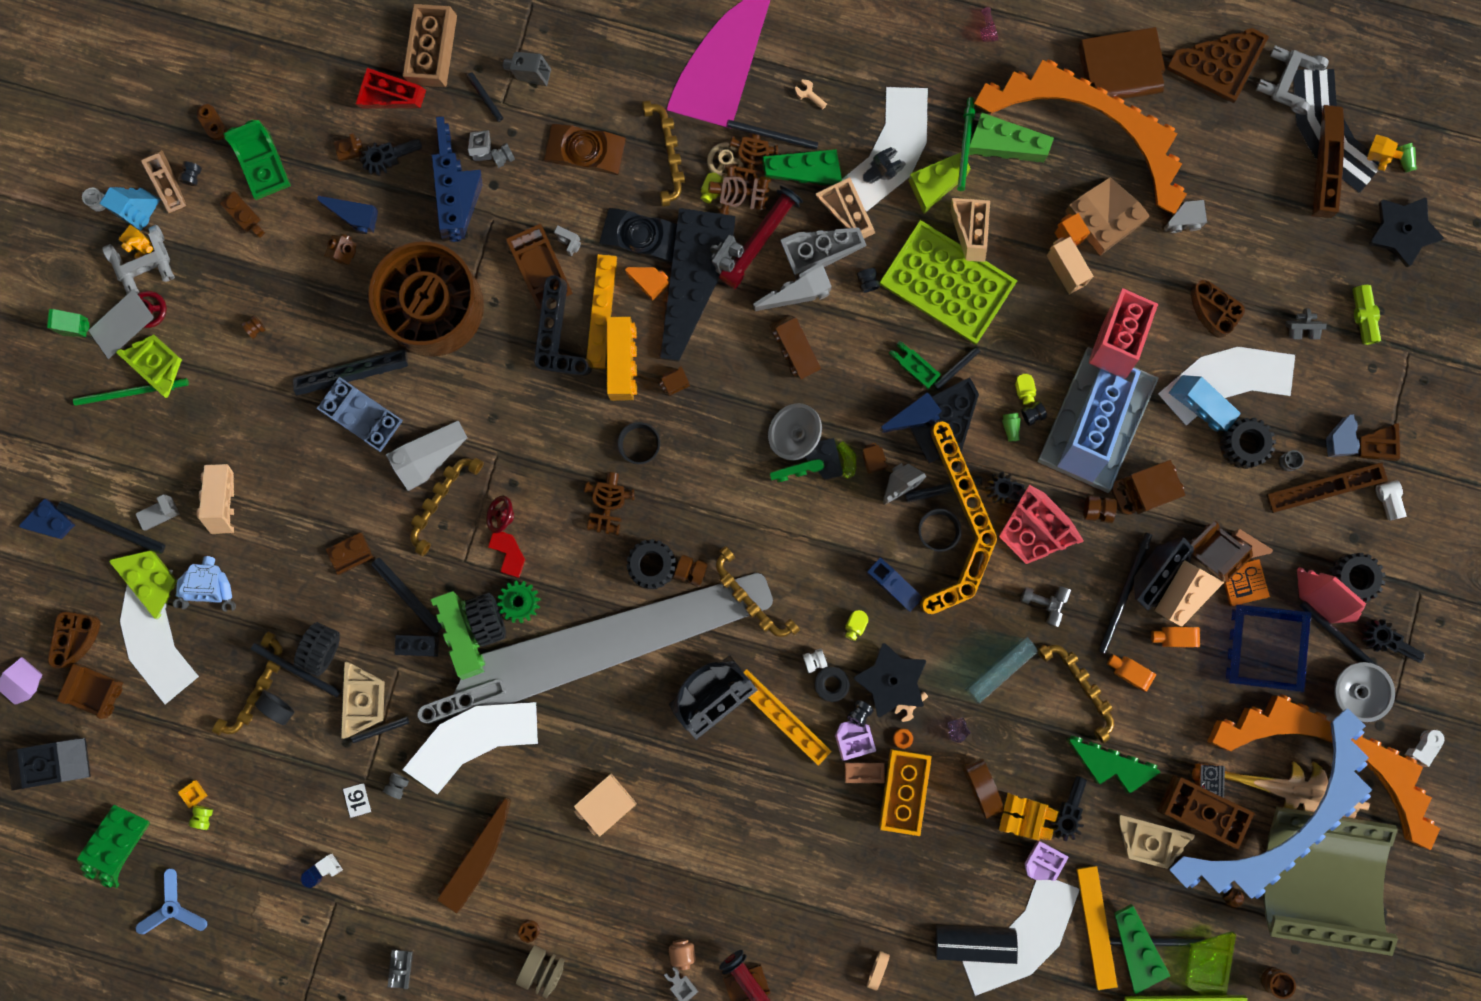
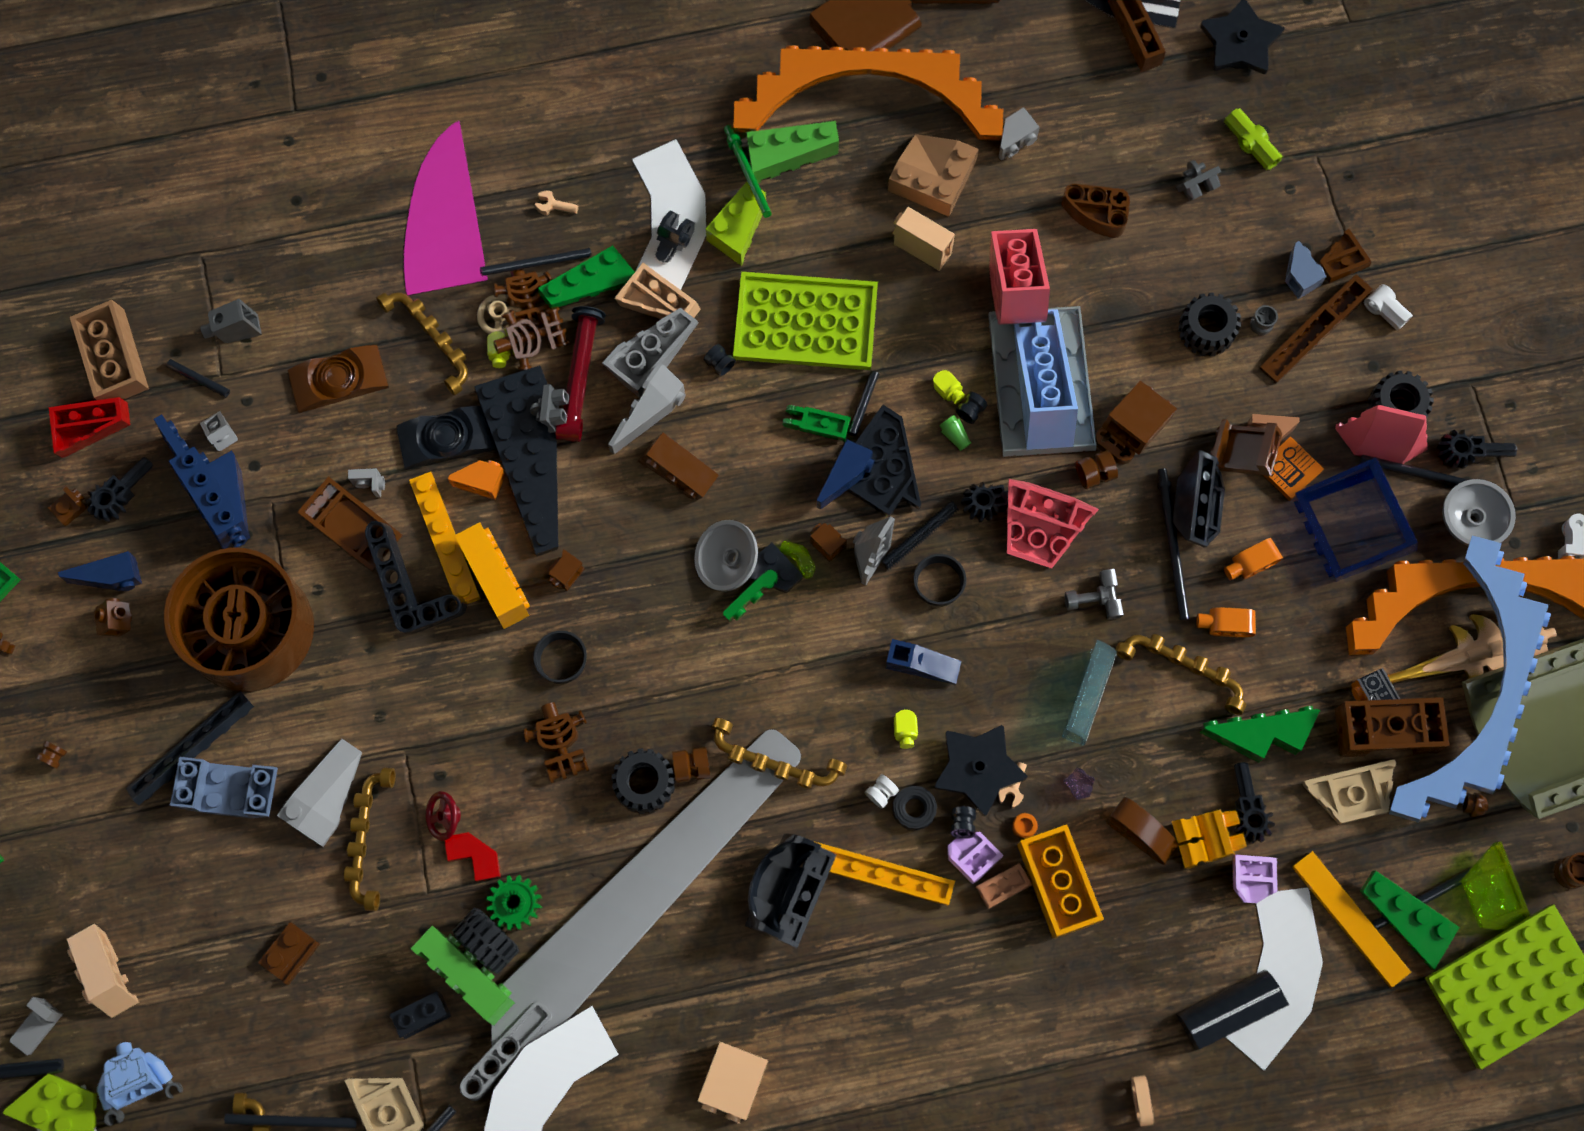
camera: 30 degrees left, 10 degrees down
black tyre [294,622,340,677] -> none
black axle [371,558,442,633] -> none
dark grey wheel [490,143,515,168] -> none
light orange beam [920,422,997,614] -> none
light nougat wedge [950,198,990,262] -> none
clear pink bar [980,7,999,42] -> none
orange brick [1055,213,1090,246] -> none
light nougat wedge [1155,560,1224,626] -> none
white sticker [1158,347,1295,425] -> none
wedge [1169,375,1241,431] -> none

